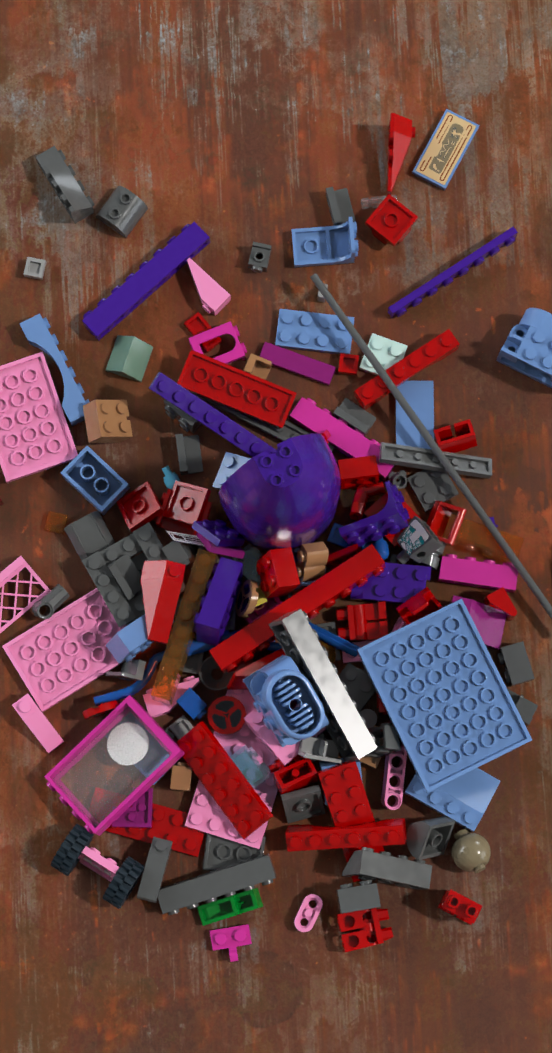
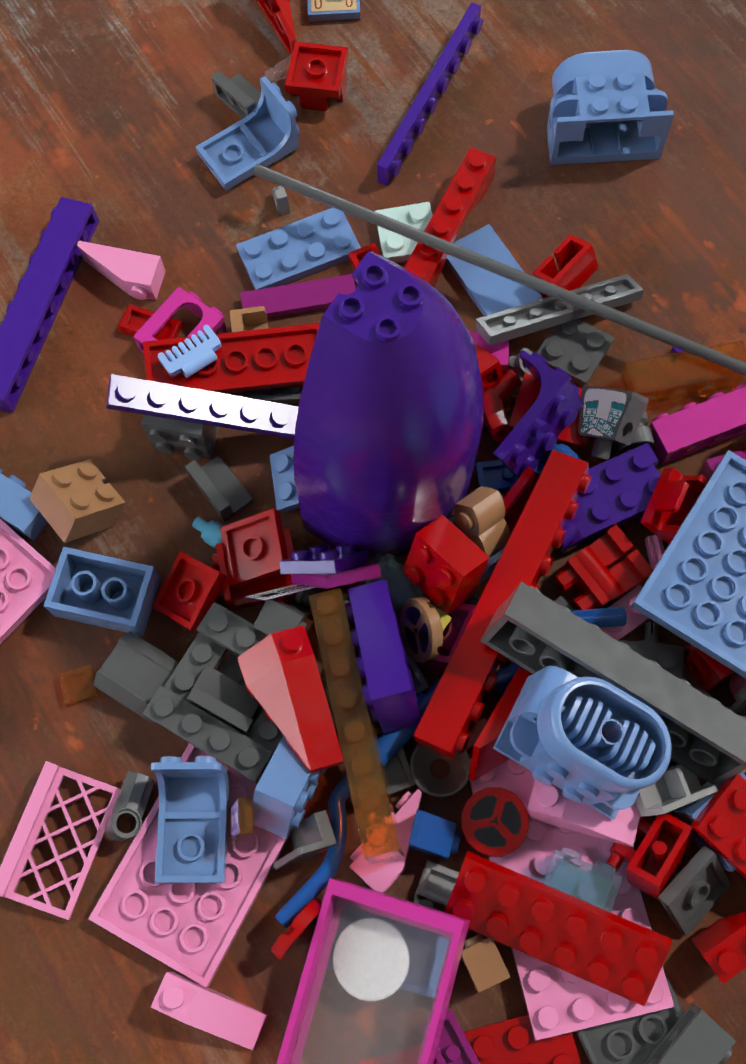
camera: 25 degrees left, 10 degrees down
sand green slope [105,335,153,382] -> none
dark grey brick [248,241,272,273] -> none
red tile [427,500,467,546] -> none
none -> medium blue bracket [151,756,230,883]
none -> light blue piece [158,325,221,378]
none -> clear orange tile [229,797,253,842]

